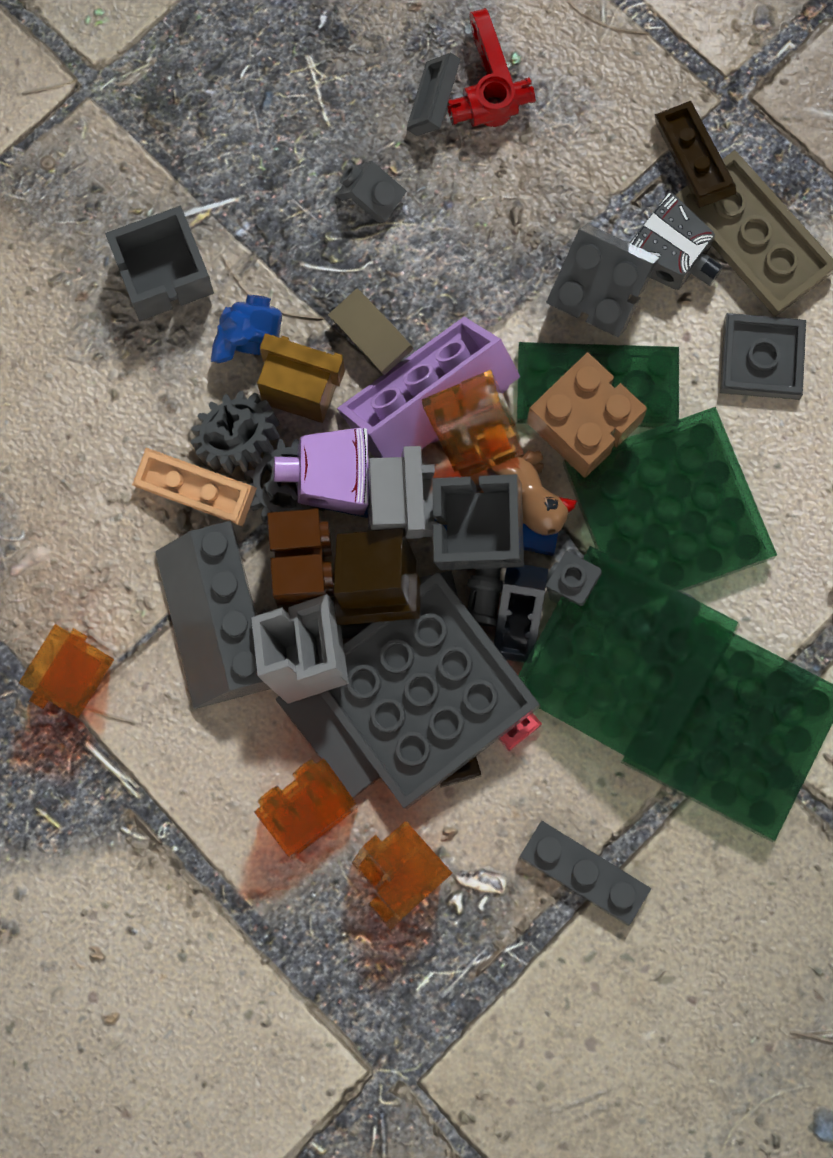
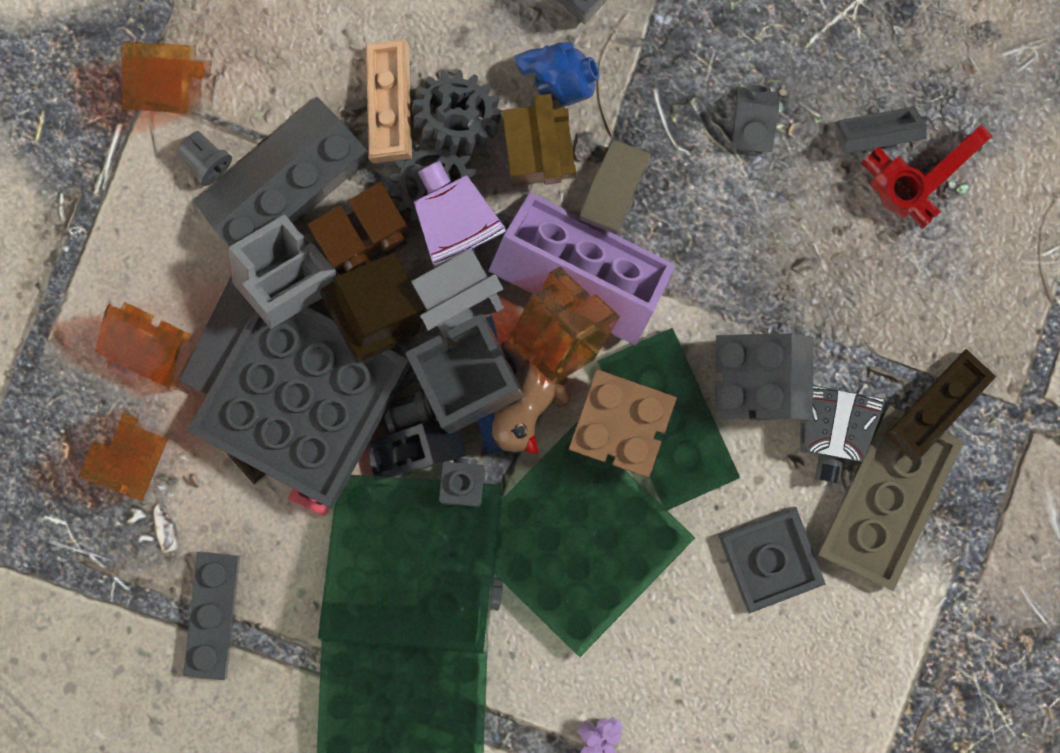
camera: 65 degrees right, 10 degrees up
none -> dark grey bush [177,131,232,186]

